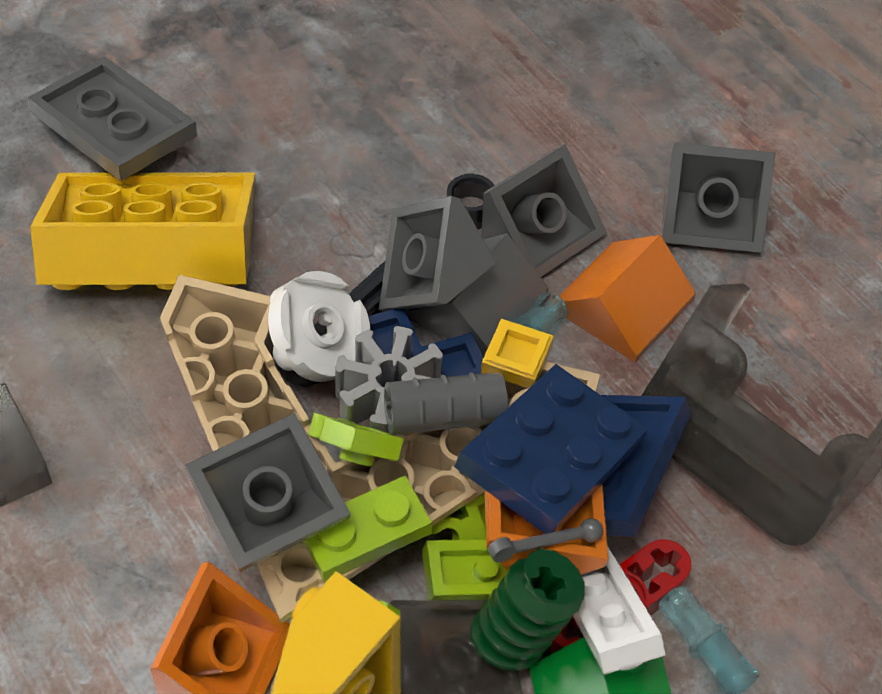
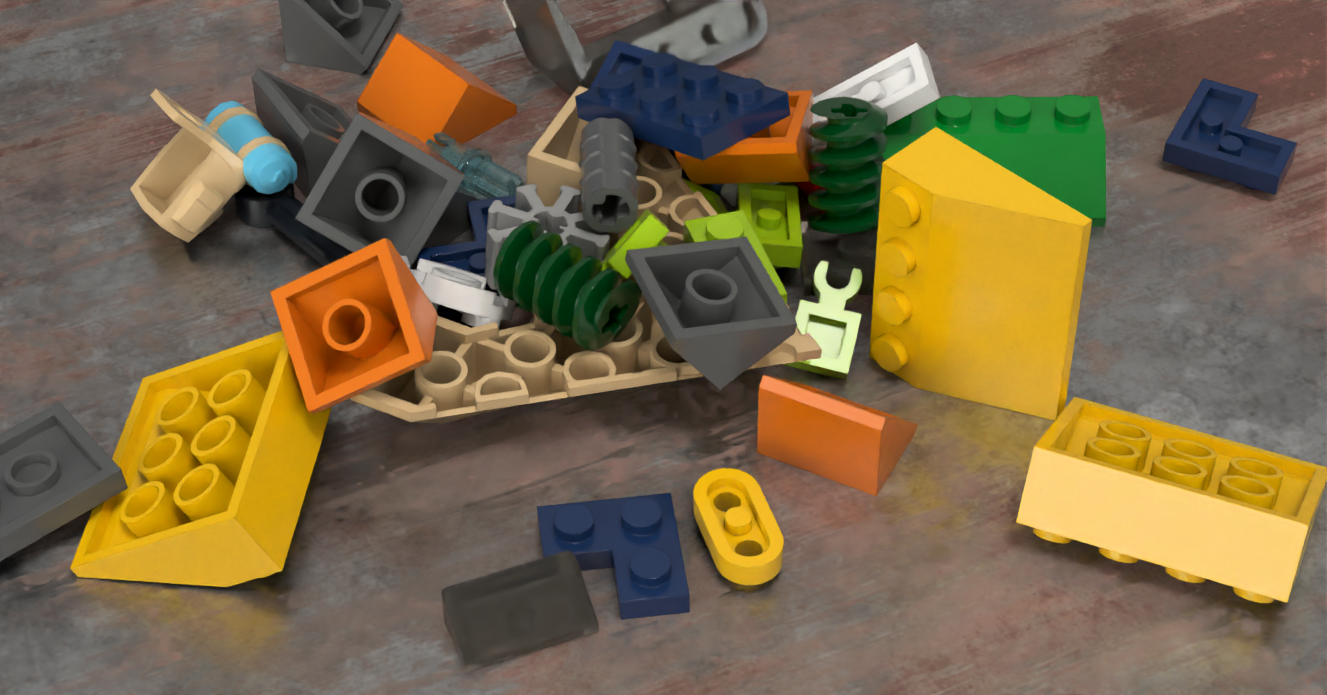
camera: 80 degrees left, 10 degrees down
yellow tile [481,319,554,388] -> none
dark grey hinge [488,518,604,563] -> none
none -> tan piece [130,88,297,243]
none -> orange slope [270,238,438,414]
none -> dark green piece [493,220,642,351]
none -> dark blue plate [537,493,690,620]
none -> yellow plate [693,468,784,585]

